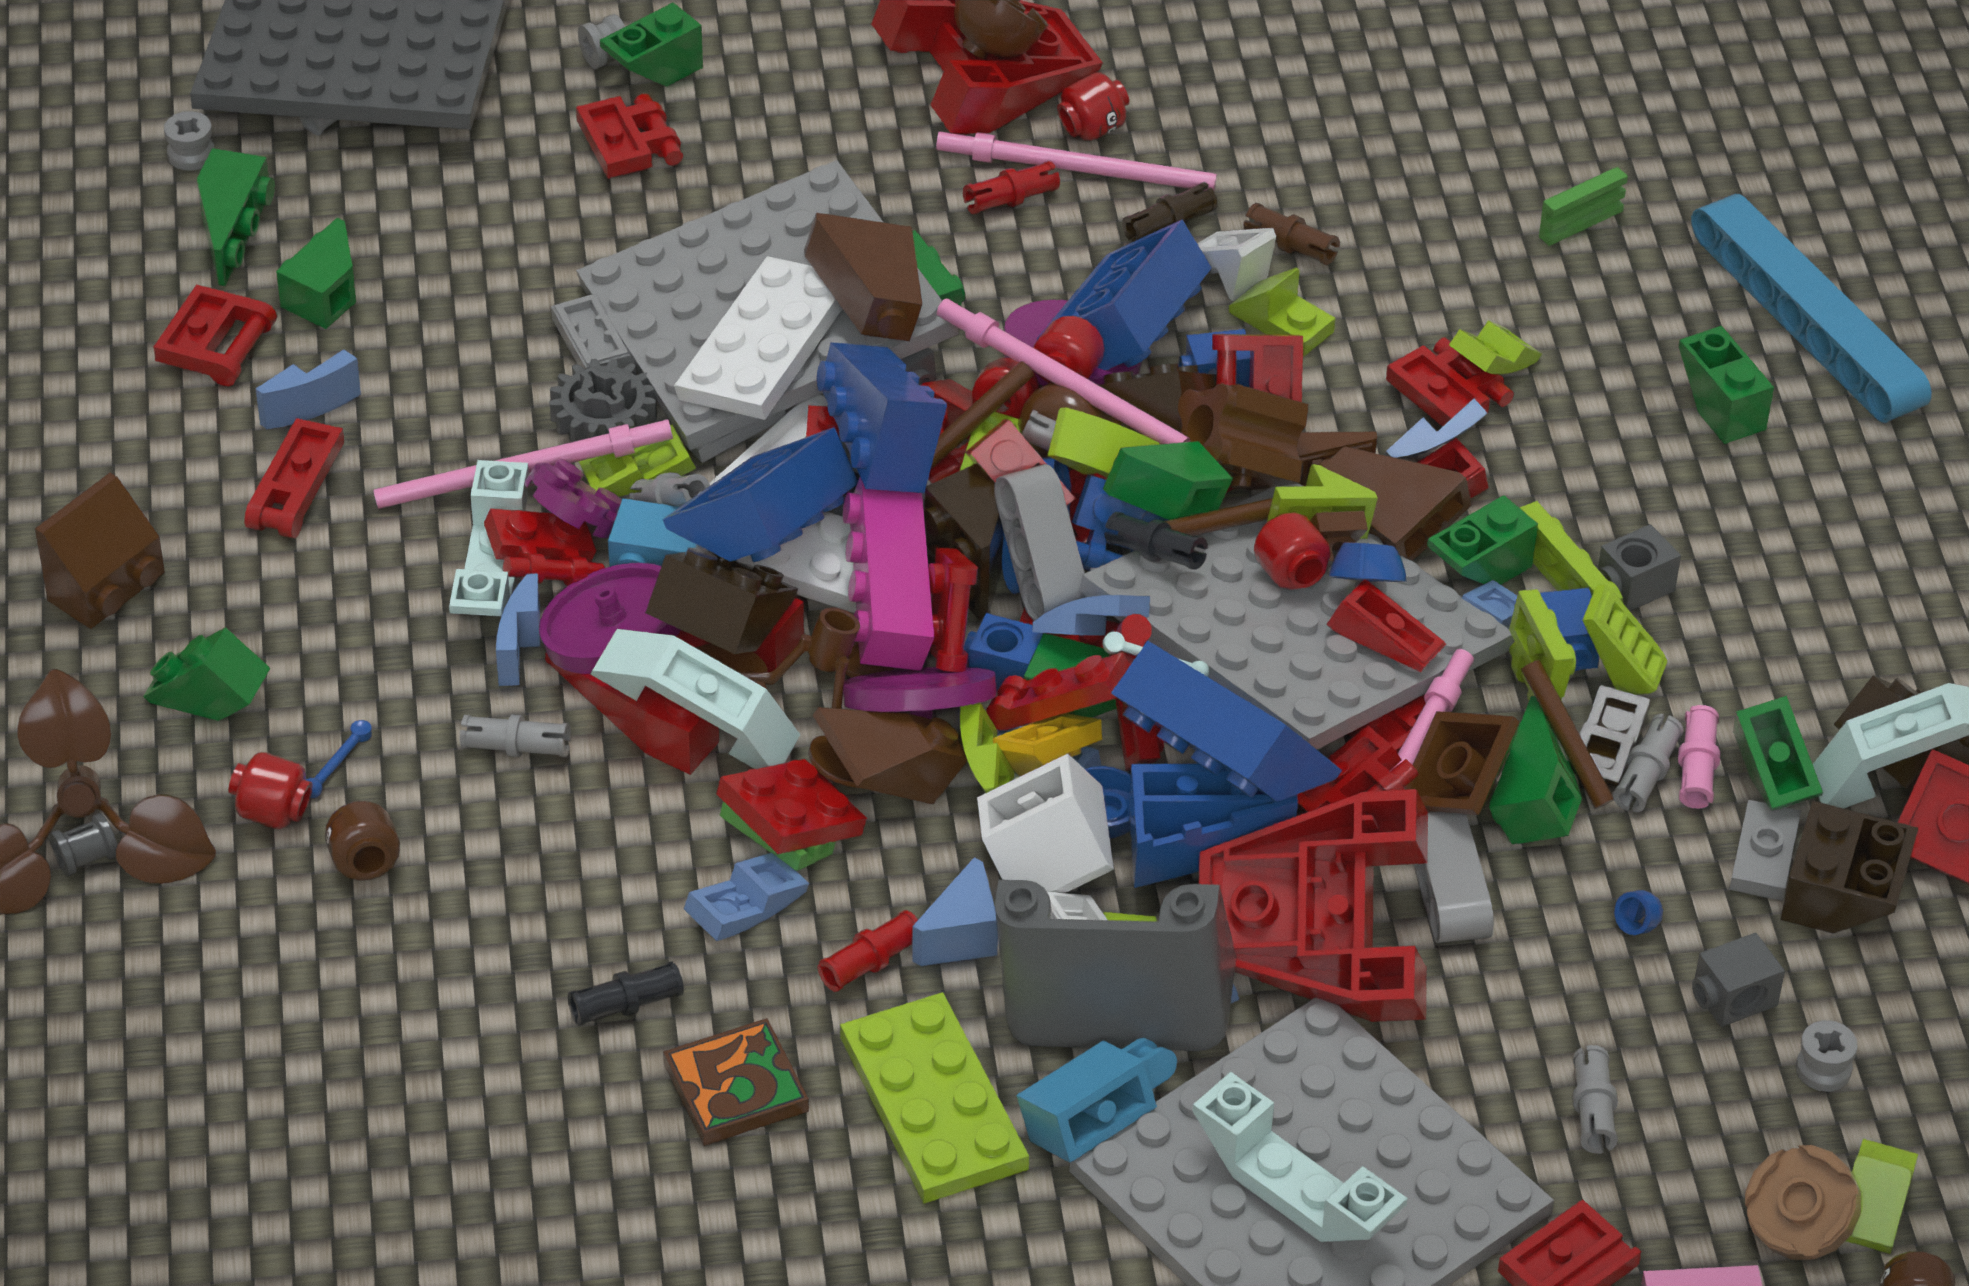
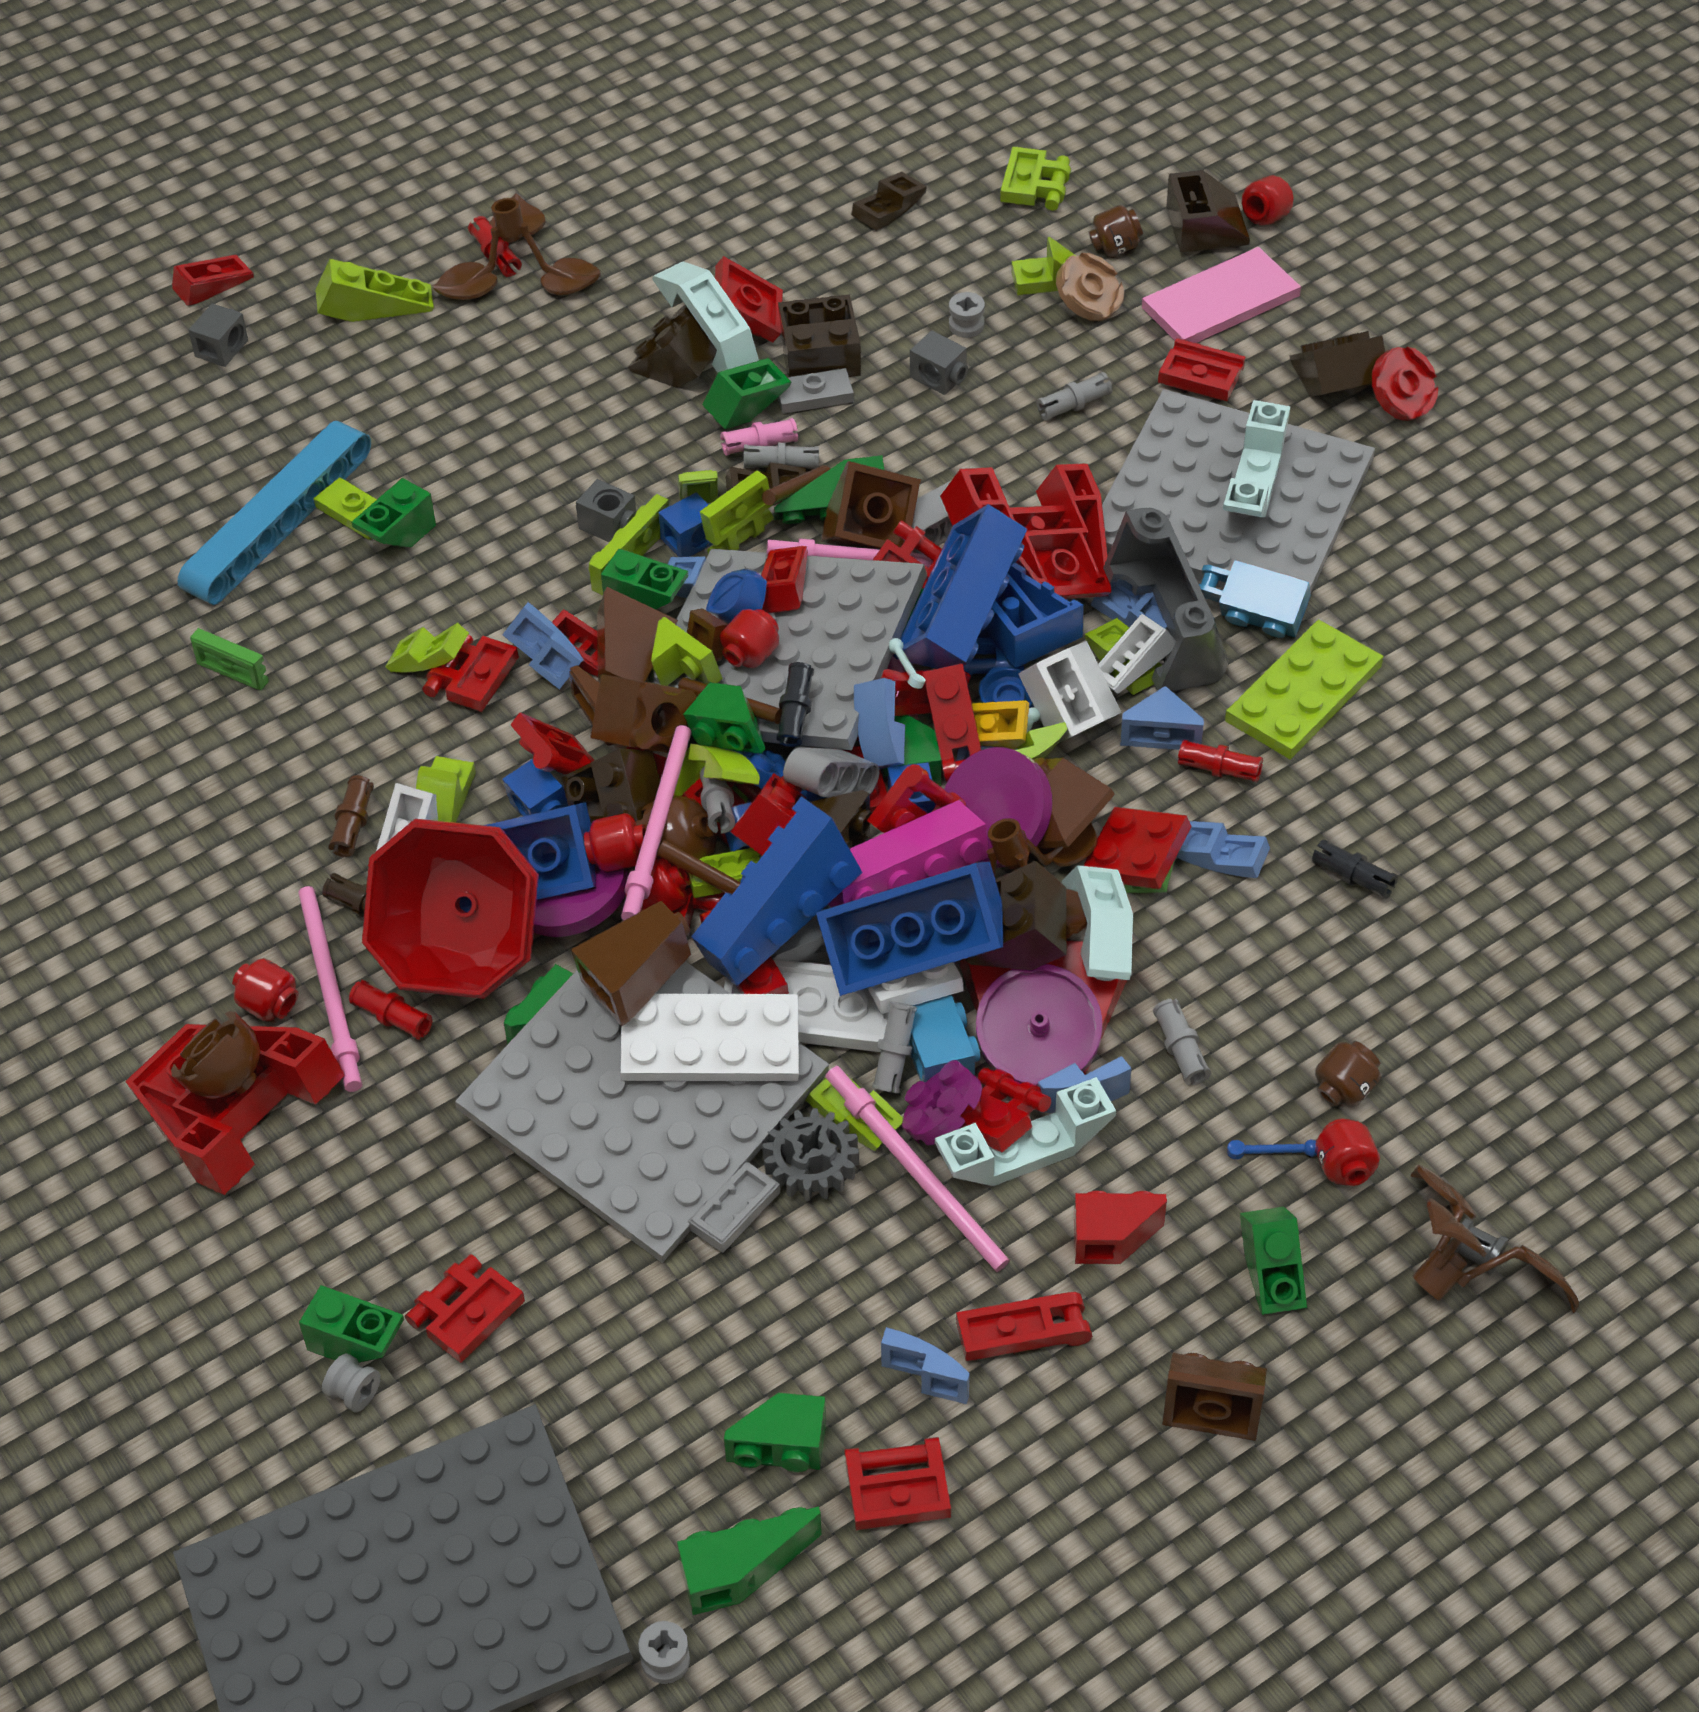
camera: 115 degrees left, 5 degrees up
tile [663,1018,809,1146] -> none
blue hinge [1614,890,1663,935] -> none
none -> lime plate [314,477,377,540]
none -> red rock [362,819,539,999]
none -> red slope [1074,1191,1167,1264]

